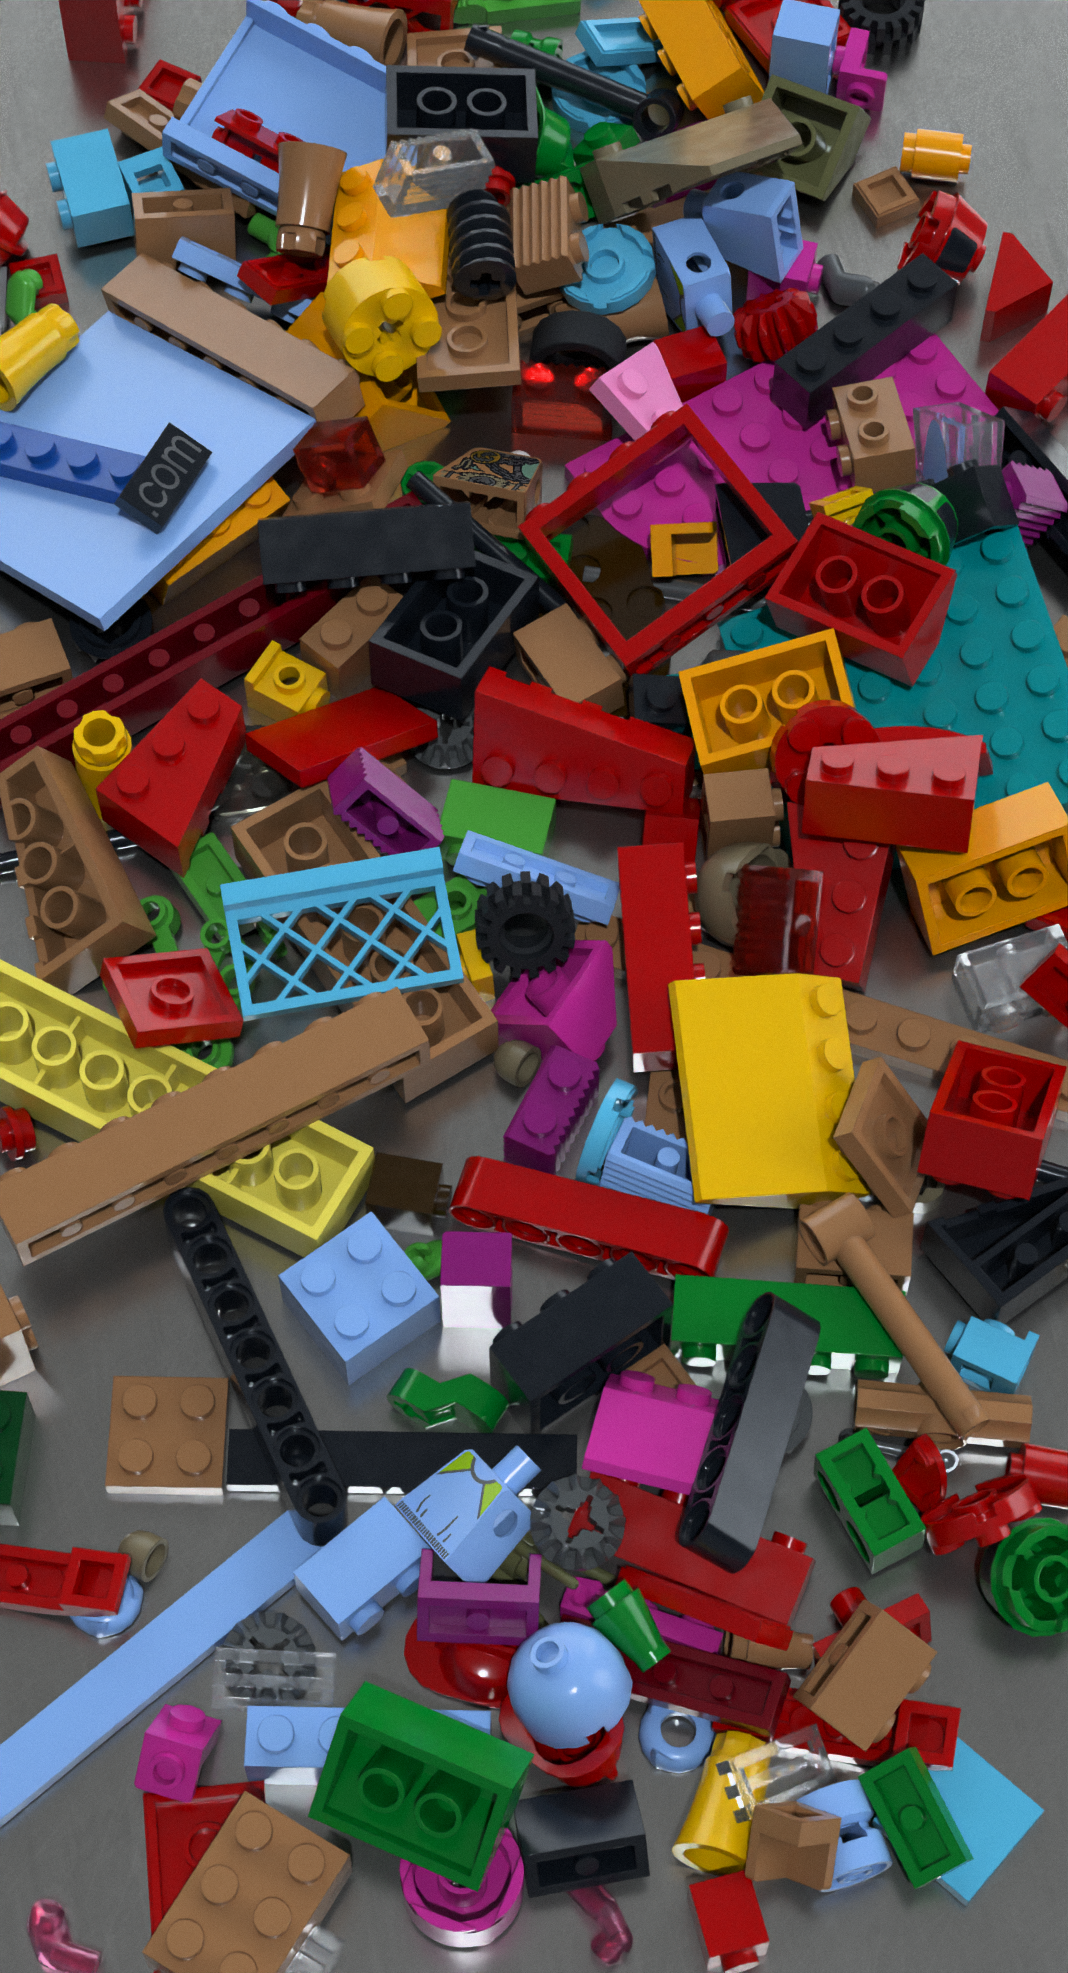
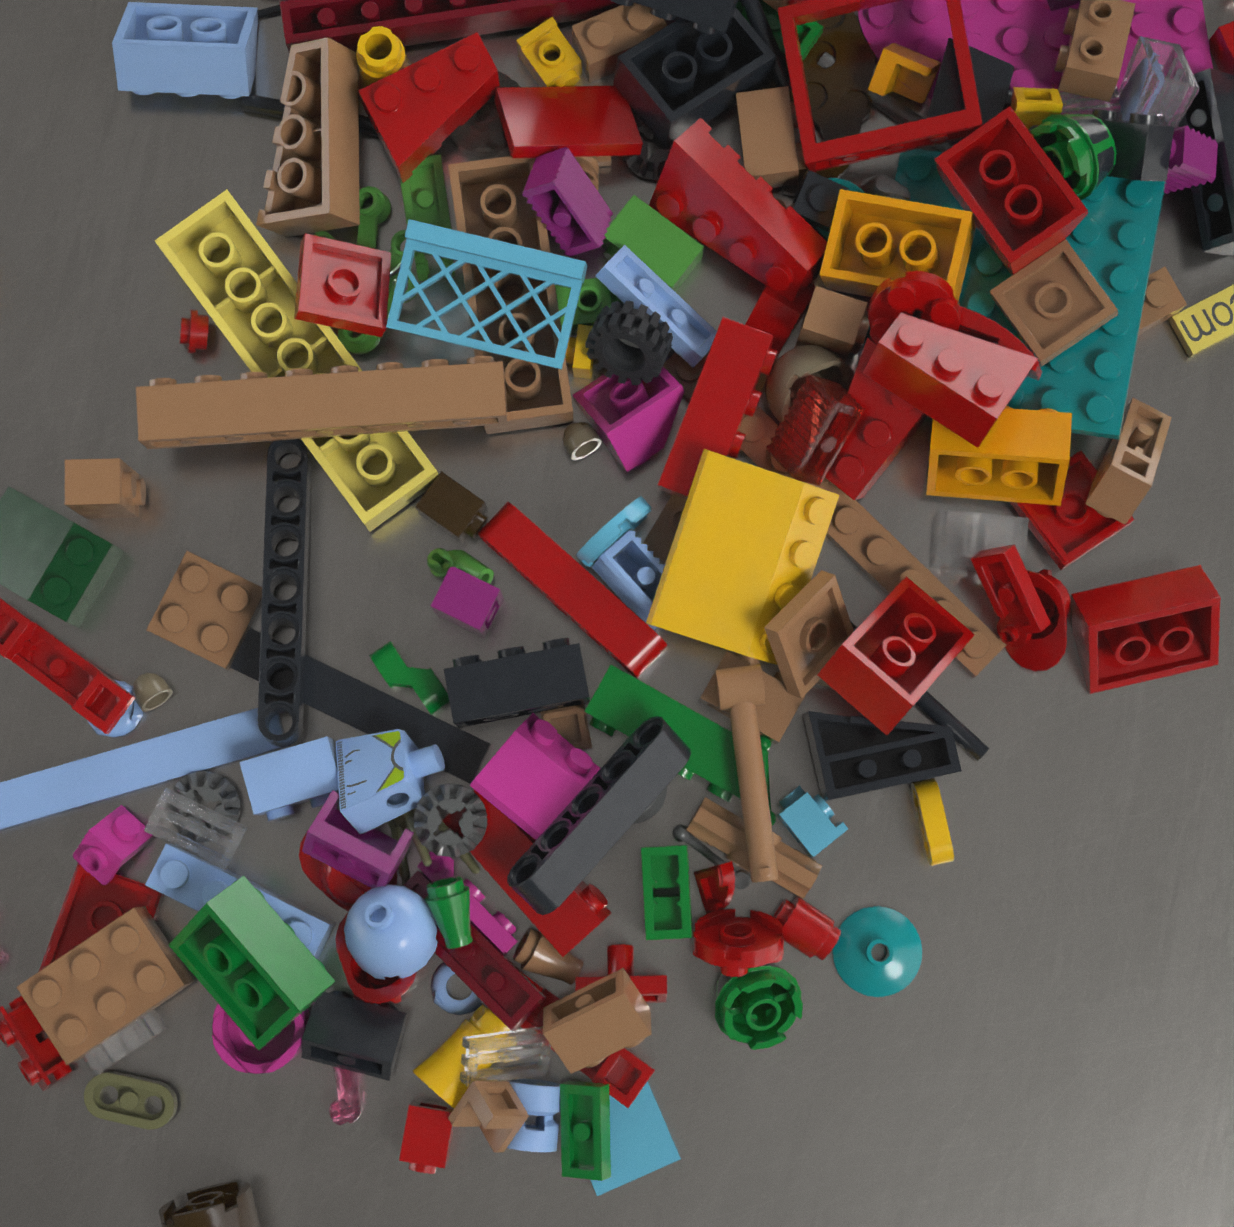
camera: 20 degrees right, 20 degrees up
light blue brick [278,1211,441,1386] -> none
magenta brick [503,1045,600,1175] -> none
red tile [615,1565,794,1651] -> none
none -> medium nougat plate [990,239,1118,367]

